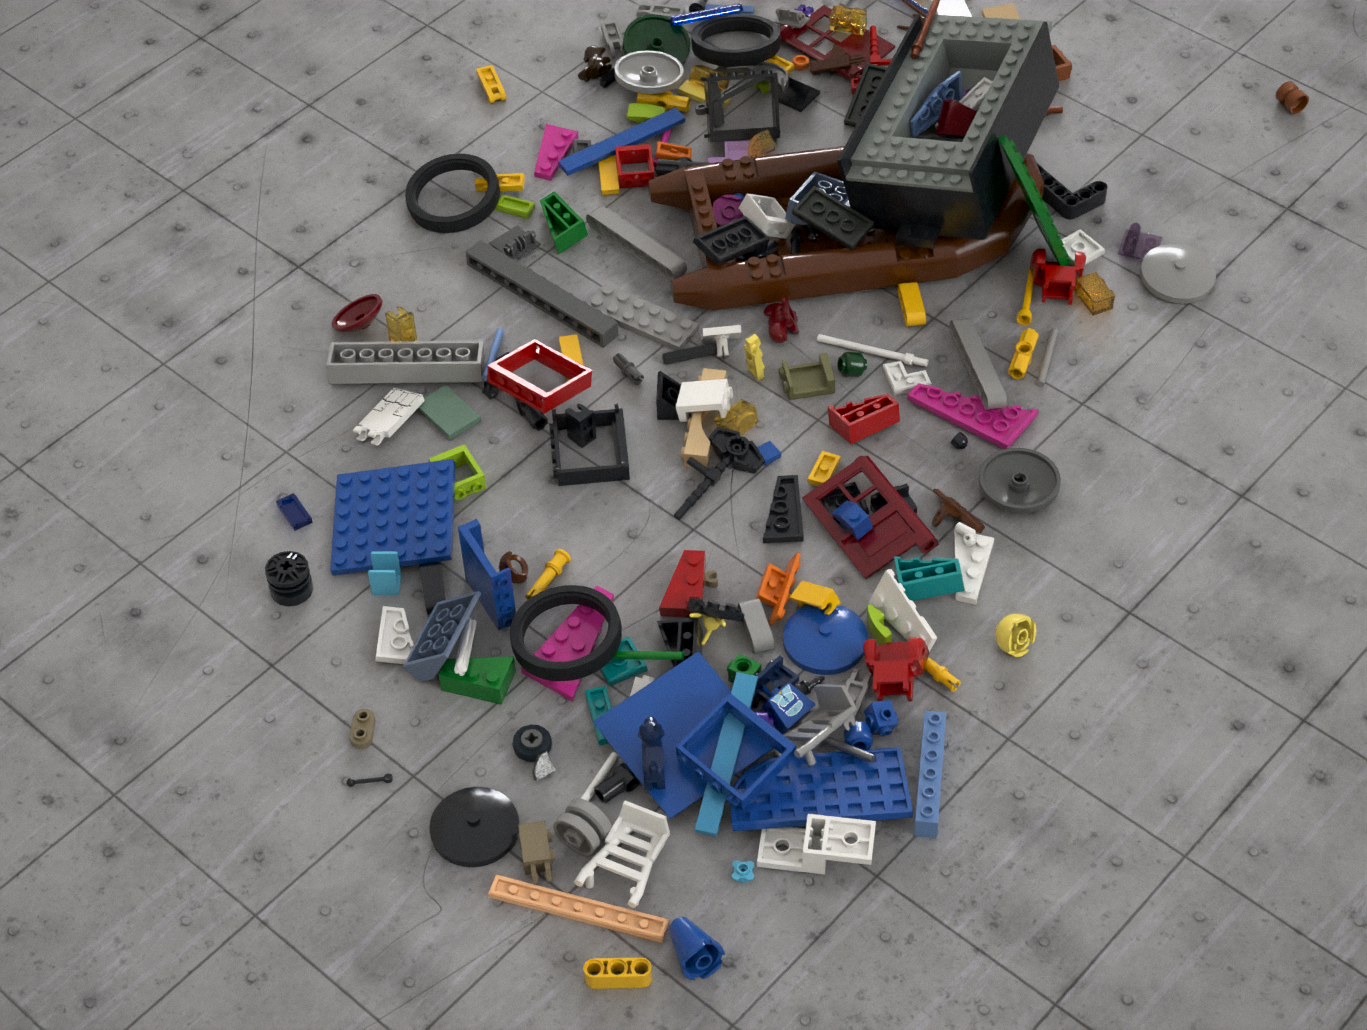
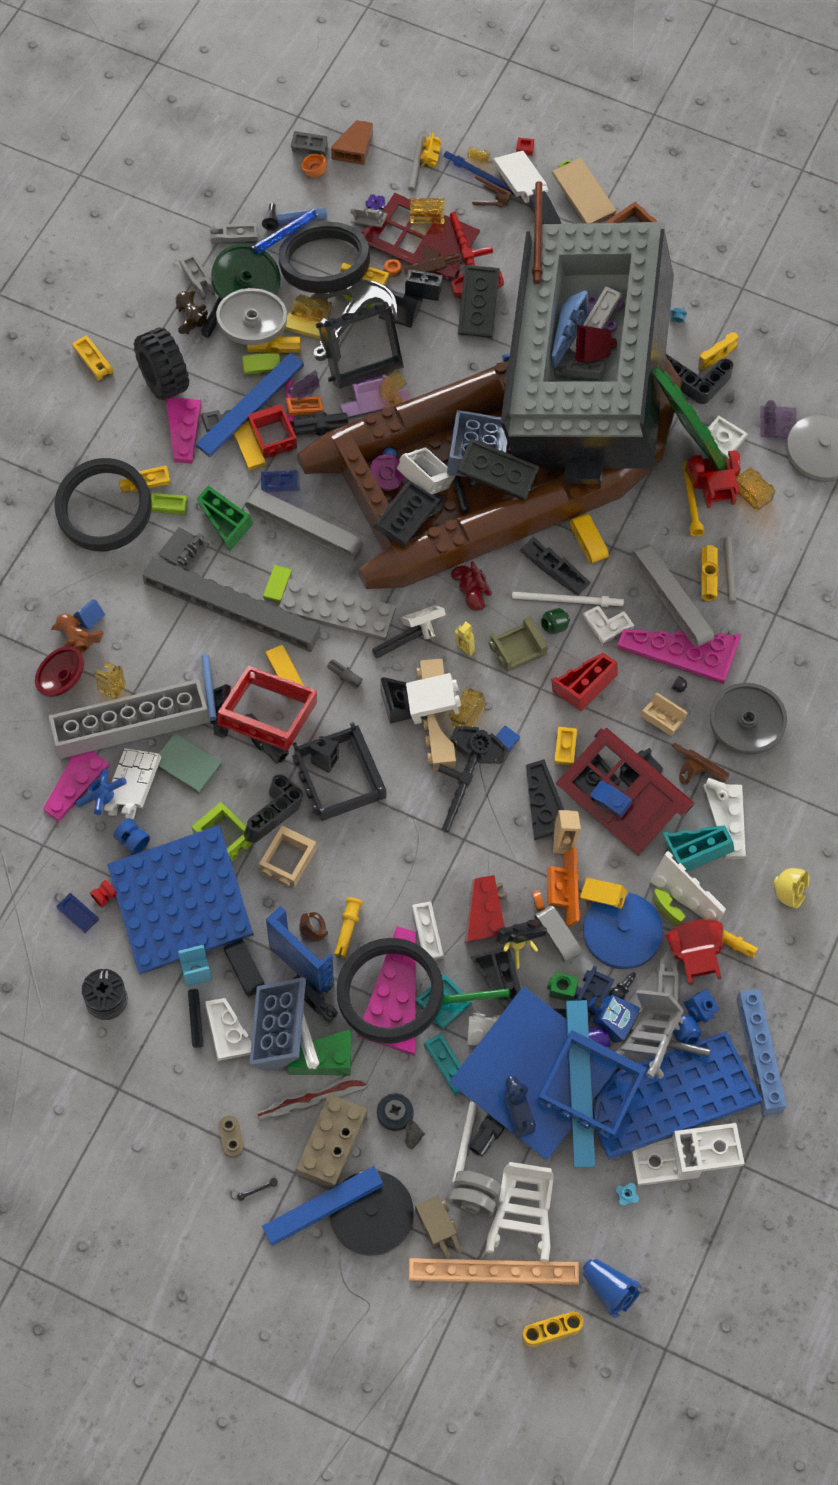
camera: 20 degrees left, 15 degrees up
none -> dark pink wing [43,751,110,822]
none -> dark orange animal [51,613,104,653]
none -> blue tile [73,599,105,630]
none -> blue bar [76,769,127,815]
none -> red wheel [90,880,117,907]
none -> blue wheel [113,818,151,855]
none -> black tyre [133,327,190,400]
none -> black axle [188,989,203,1048]
none -> black beam [244,774,303,843]
none -> light grey sword [257,1075,367,1120]
none -> tan window [259,825,317,888]
none -> clear blue brick [261,470,300,492]
none -> blue tile [262,1166,384,1246]
none -> lime tile [263,565,292,603]
none -> clear purple hinge [288,370,320,400]
none -> black hinge [293,974,338,1023]
none -> dark tan piece [296,1093,367,1189]
none -> black hinge [405,269,443,301]
none -> white tile [412,901,444,960]
none -> black slope [520,536,591,596]
none -> orange tile [532,890,545,911]
none -> tan slope [553,810,581,854]
none -> tan bracket [640,693,688,736]
none -> dark azure plate [670,308,687,322]
none -> yellow hinge [698,332,739,371]

